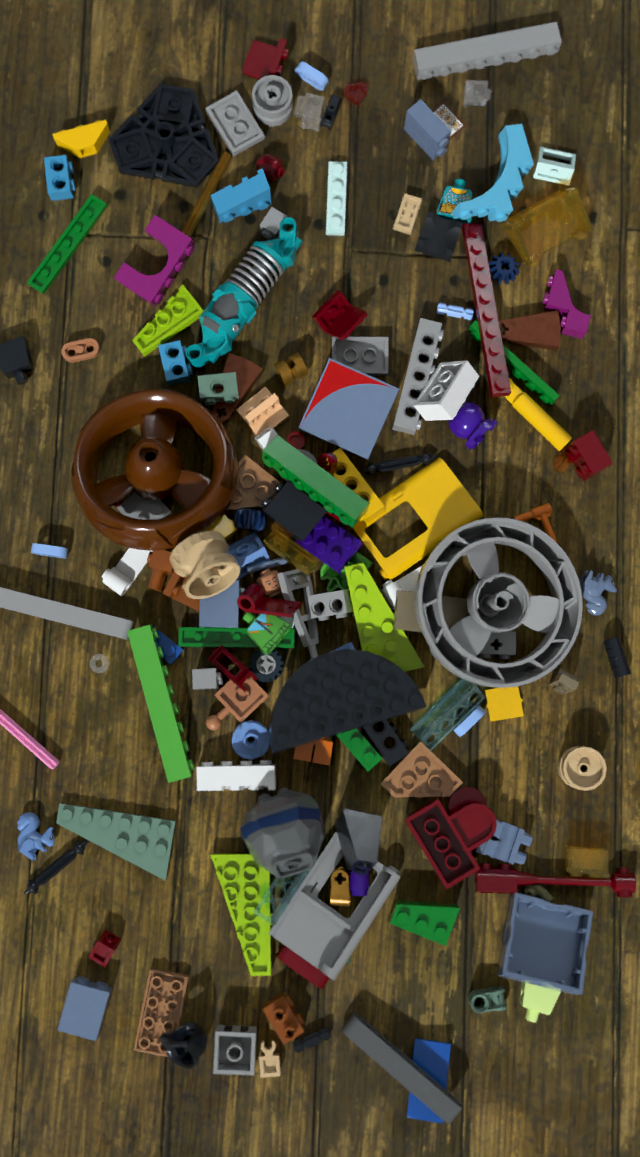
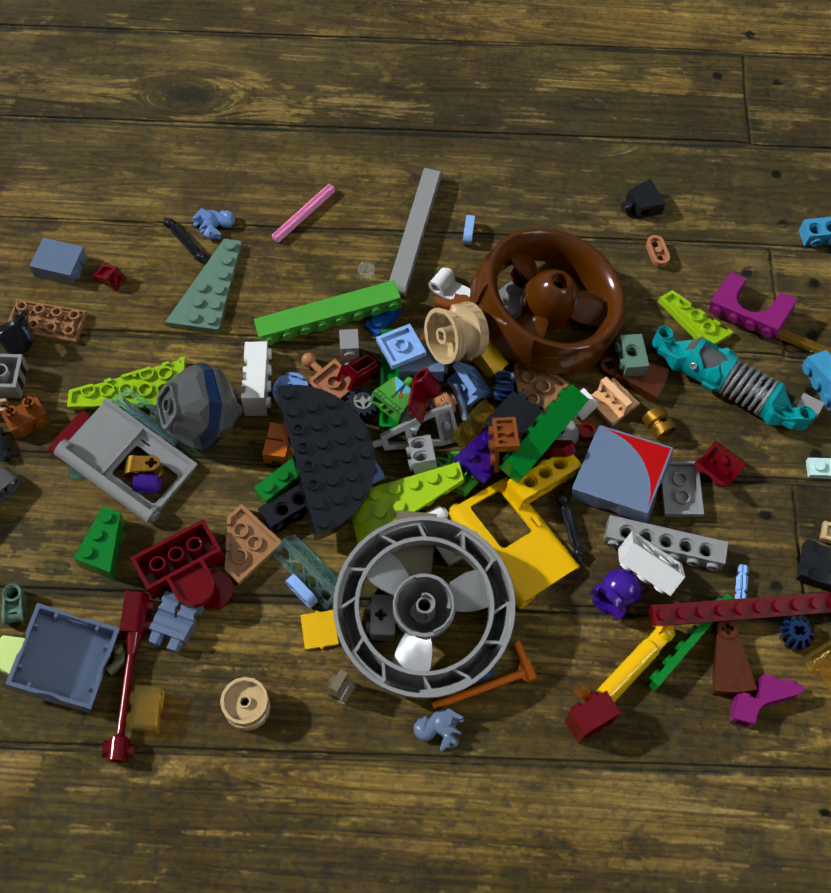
camera: 90 degrees right, 20 degrees down
green plate [27,194,108,295] -> none
dark azure brick [158,340,192,386] -> none
black slope [334,809,382,875] -> none
black axle [603,637,631,678] -> none
none -> light blue plate [376,324,426,370]
none -> dark orange bracket [488,417,520,473]

